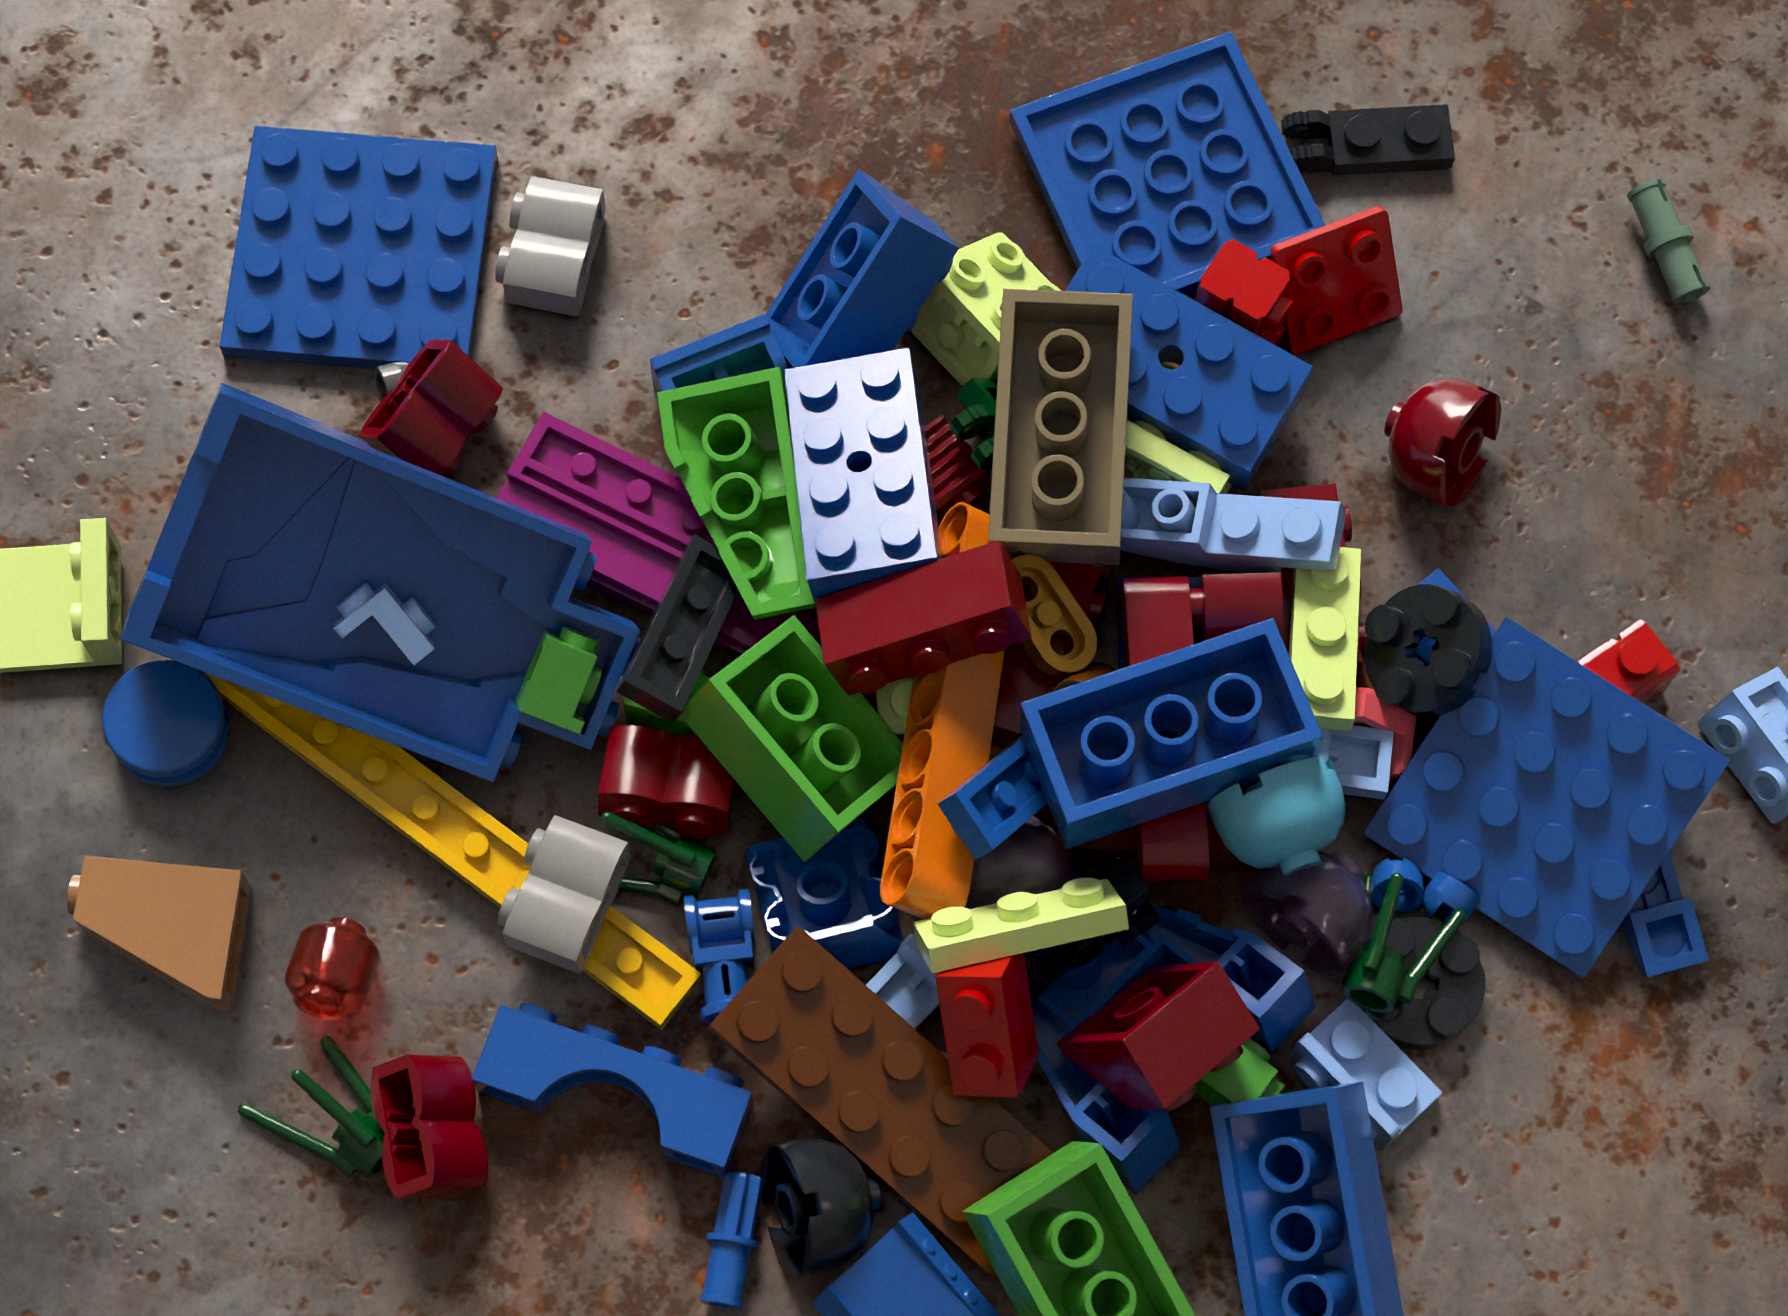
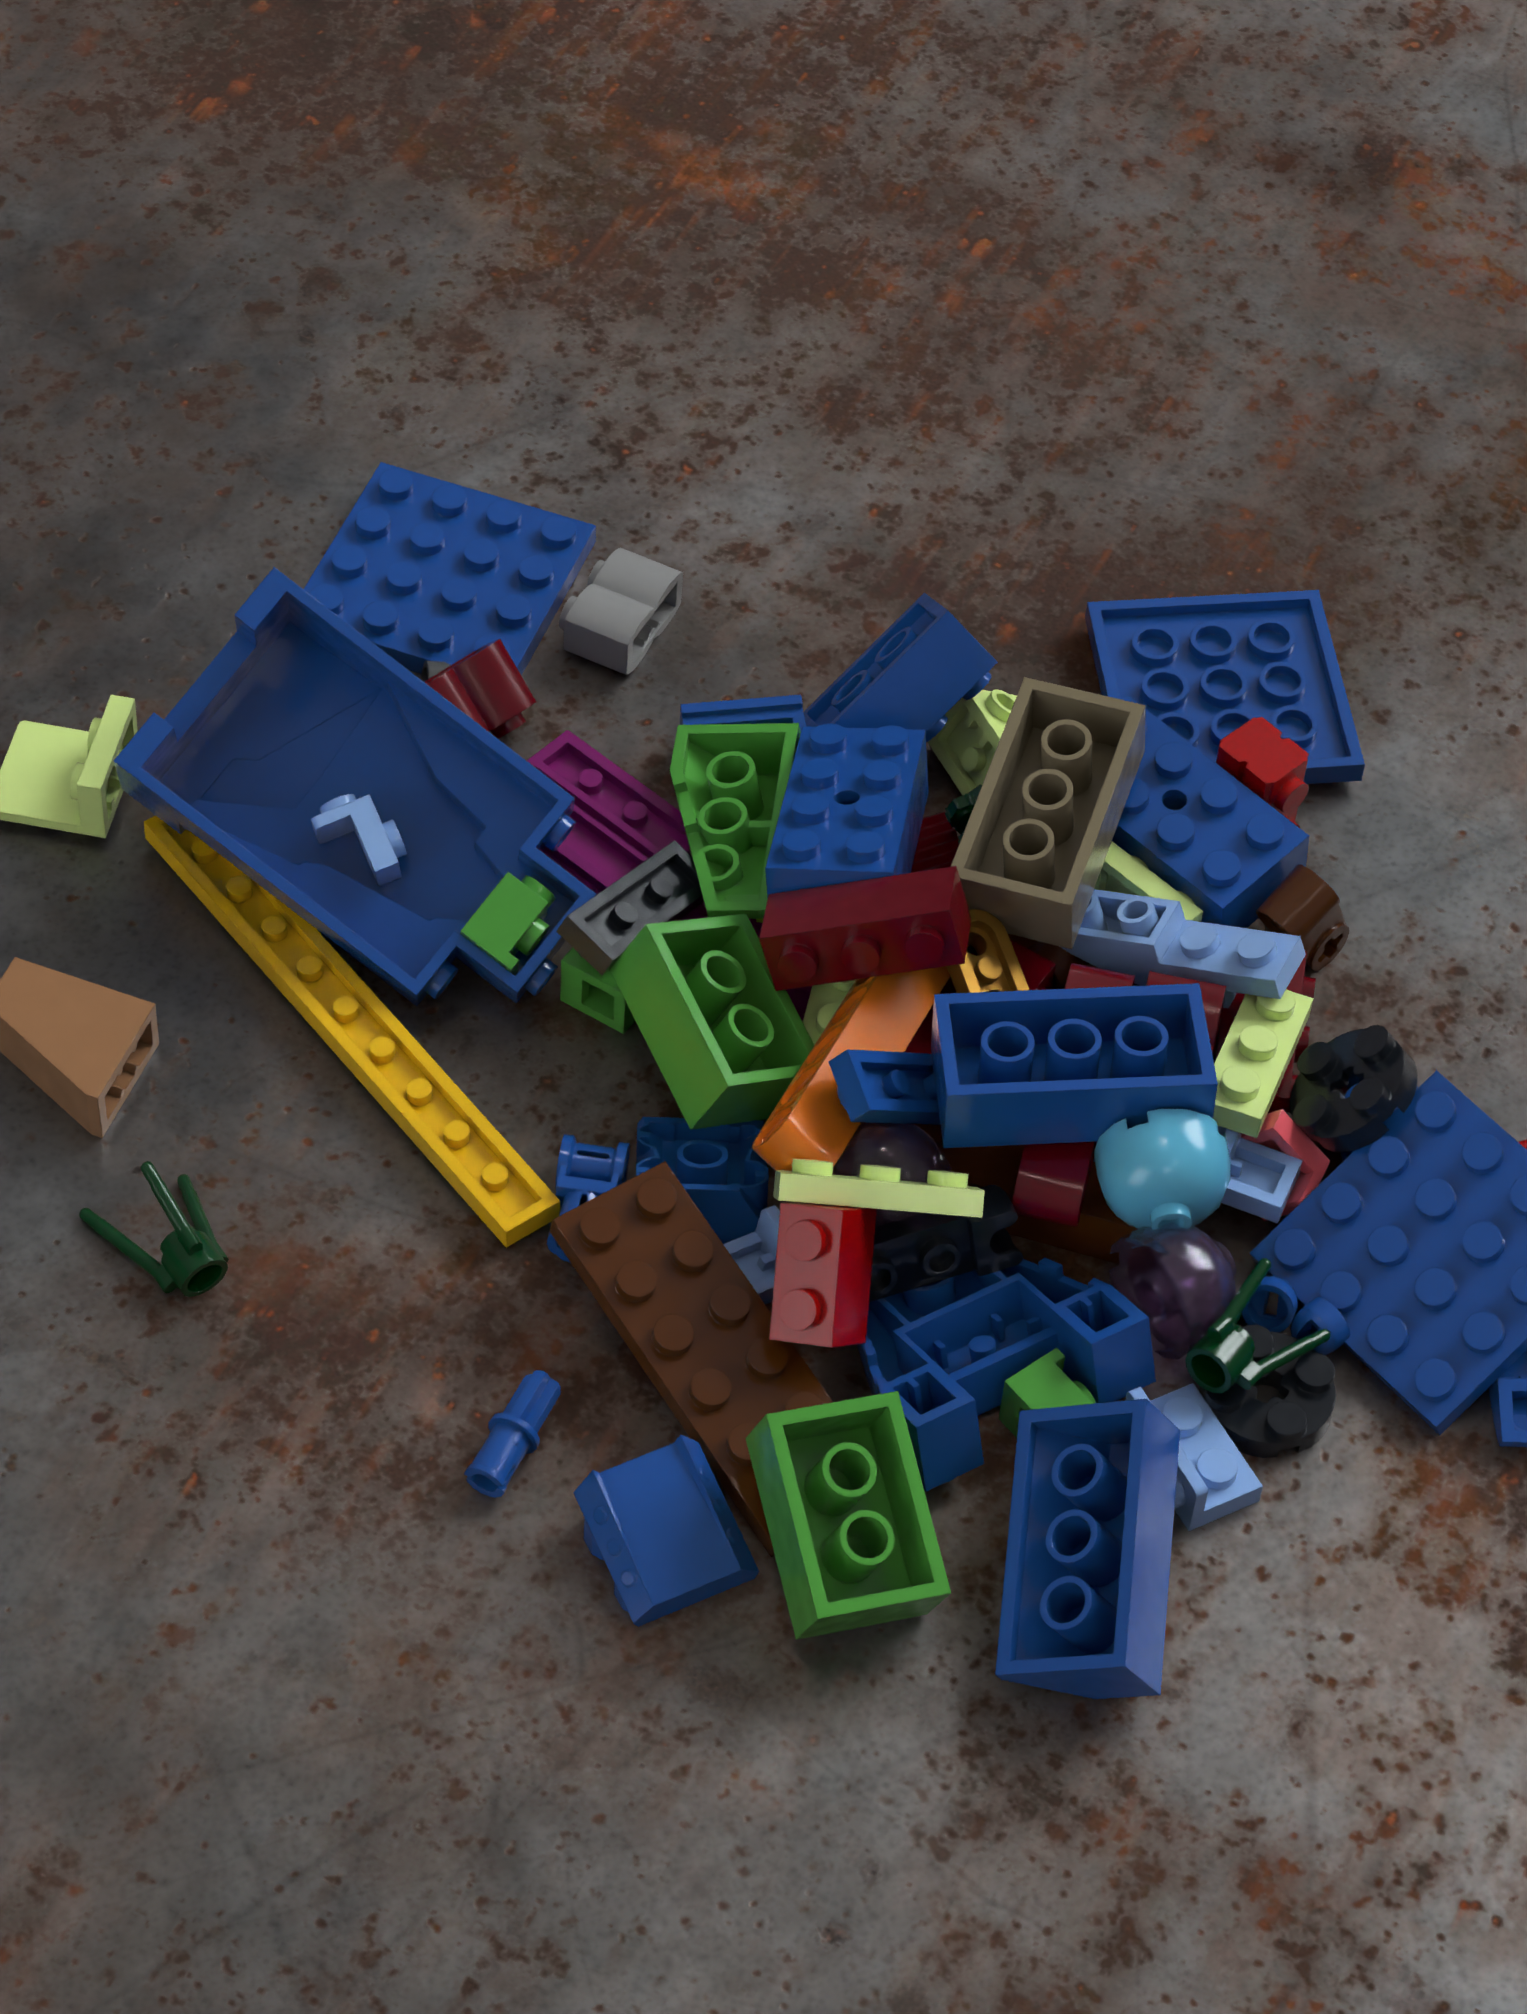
camera: 15 degrees right, 20 degrees down
blue head [102,659,230,787] -> none
clear red head [284,917,381,1020] -> none
dark red brick [371,1054,488,1199] -> none
blue arch [471,1003,753,1179] -> none
light grey brick [497,815,631,974] -> none
dark red brick [598,725,736,840] -> none
dark green plant [601,812,717,905] -> none
black cylinder [760,1138,881,1277] -> none
dark red slope [1057,961,1260,1112] -> none
red bracket [1270,206,1403,355] -> none
black hinge [1281,104,1455,176] -> none
dark red cylinder [1384,378,1502,507] -> none
none -> reddish brown piece [1256,864,1349,971]

